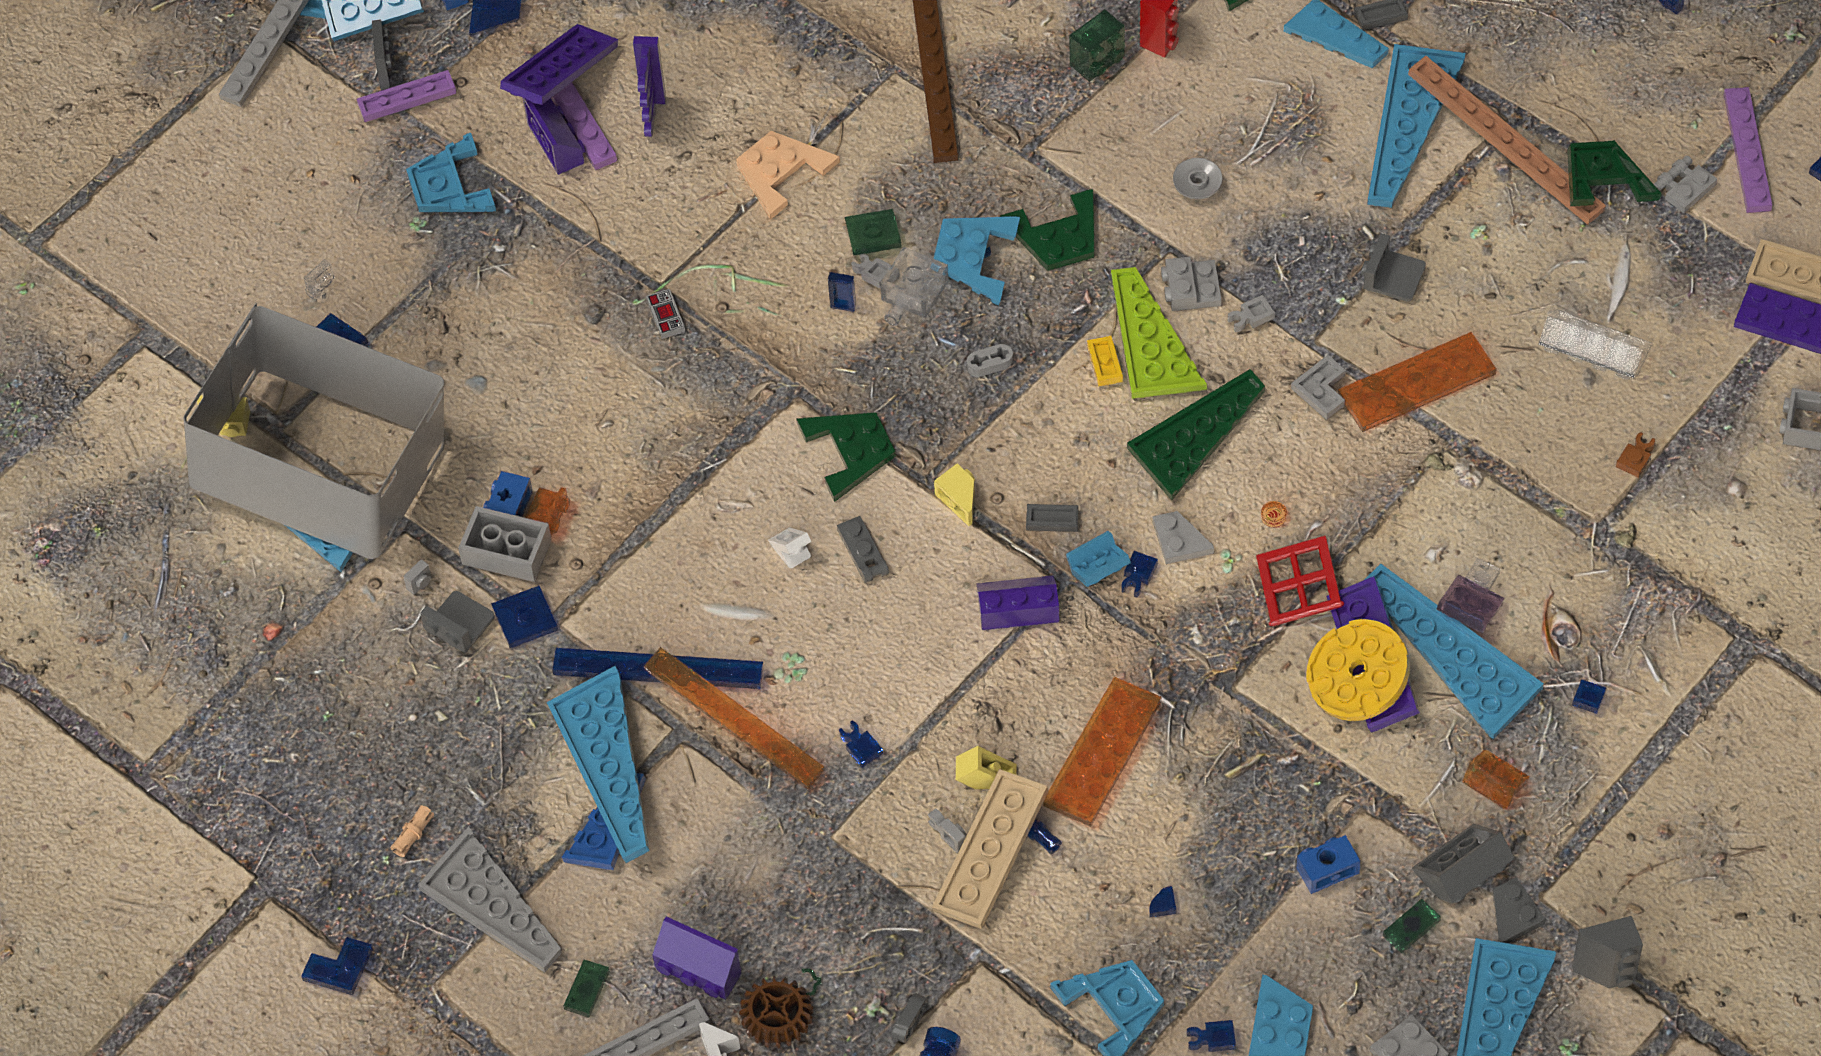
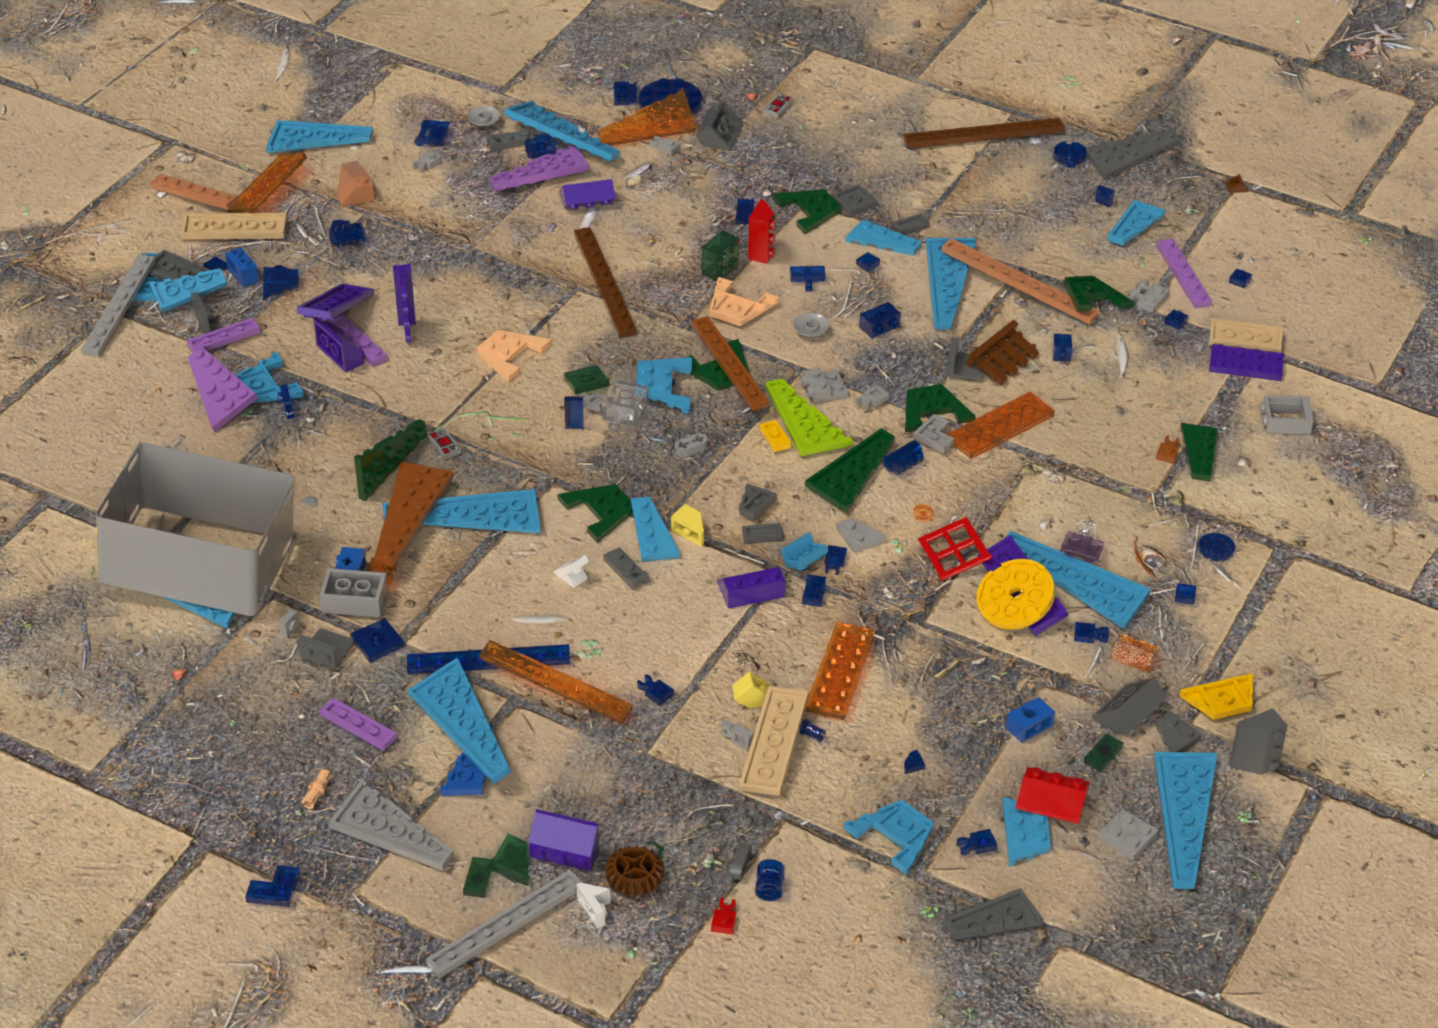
camera: 15 degrees left, 15 degrees down
clear slope [1538,310,1652,380] -> none
none -> medium lavender wing [188,346,258,432]
none -> clear blue plate [277,384,294,419]
none -> medium lavender plate [320,698,397,751]
none -> dark green wing [354,419,427,501]
none -> dark orange wing [374,462,454,567]
none -> dark azure wing [382,489,541,533]
none -> clear green wing [489,834,530,886]
none -> dark azure wing [631,497,680,562]
none -> dark orange plate [692,316,769,411]
none -> light nougat wing [709,277,779,326]
none -> dark grey wing [739,484,777,520]
none -> clear blue plate [790,266,826,292]
none -> clear blue bracket [802,574,826,607]
none -> clear blue plate [856,252,881,272]
none -> clear blue brick [859,302,901,339]
none -> clear blue piece [883,440,924,475]
none -> dark green wing [905,384,976,433]
none -> reddish brown fence [965,319,1039,385]
none -> red slope [1015,767,1090,824]
none -> clear blue brick [1052,334,1072,362]
none -> clear blue plate [1074,622,1109,644]
none -> dark azure wing [1107,200,1166,246]
none -> clear blue plate [1164,309,1189,330]
none -> yellow wing [1179,673,1253,720]
none -> dark green wing [1180,423,1218,482]
none -> clear blue wheel [1198,533,1235,562]

